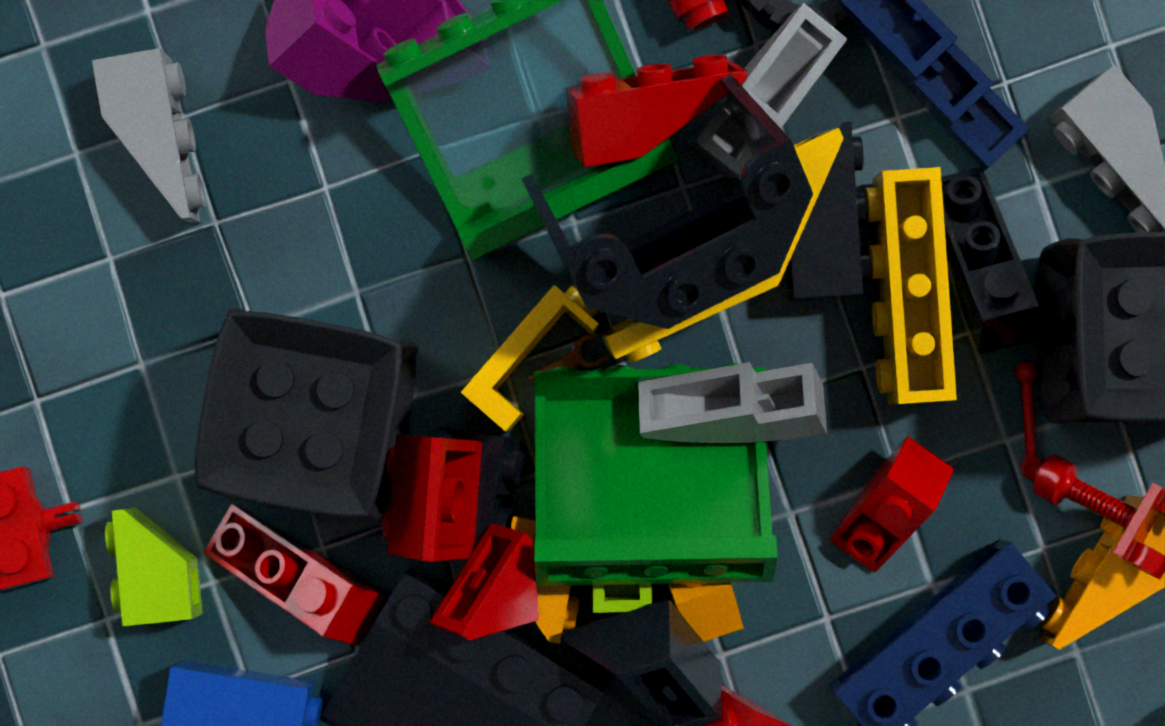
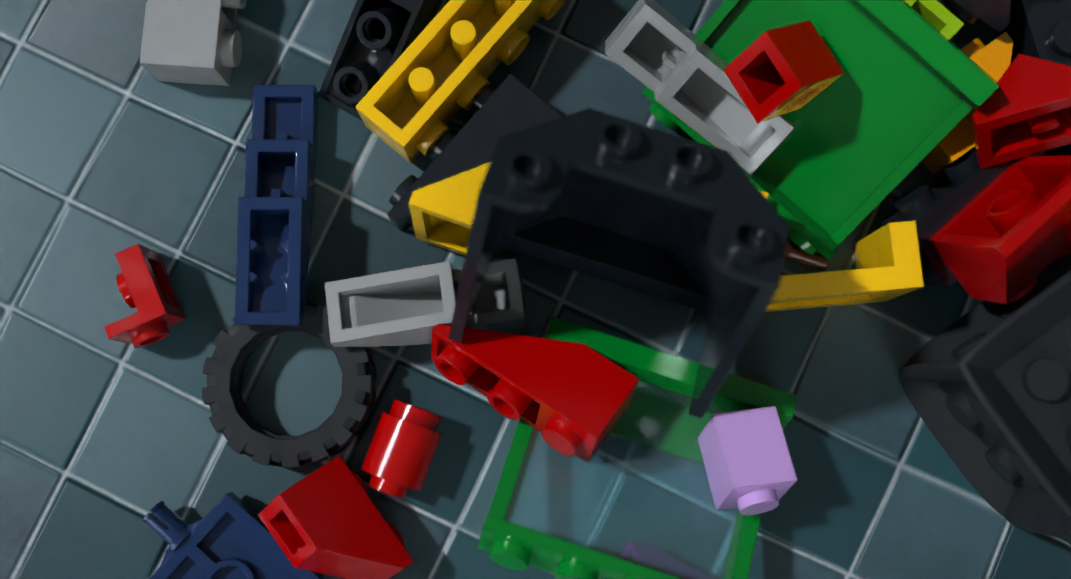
camera: 140 degrees left, 5 degrees down
none -> lavender brick [698,406,797,515]
none -> red brick [723,20,844,123]

